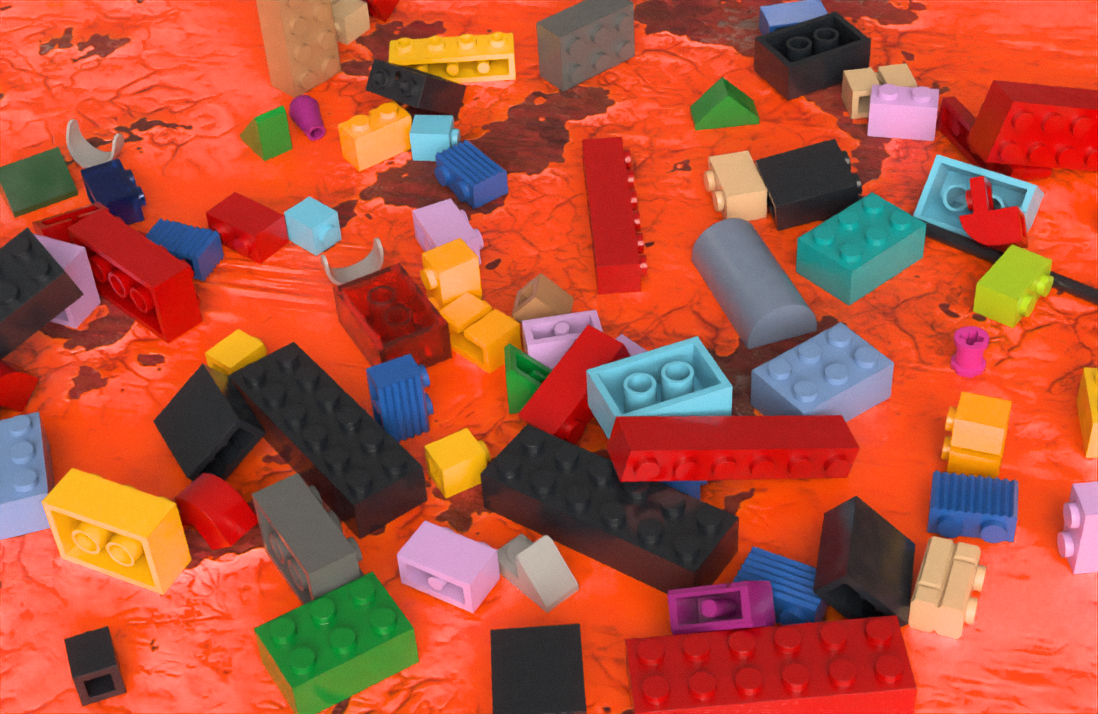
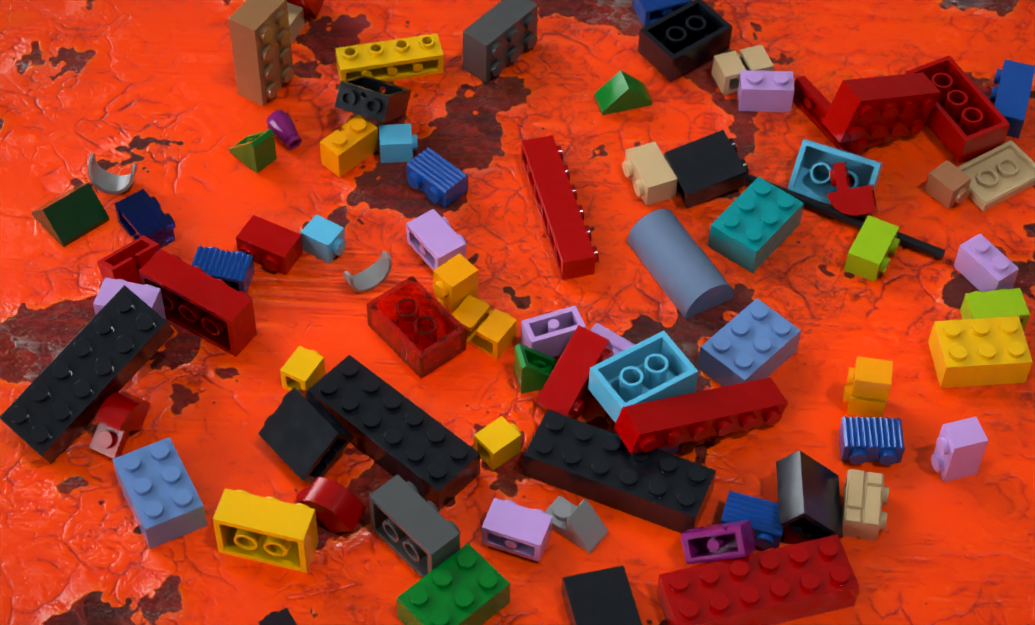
camera: 15 degrees left, 10 degrees up
blue brick [365,354,434,443] -> none
medium nougat brick [511,273,574,324] -> none
dark pink bush [951,326,989,378] -> none

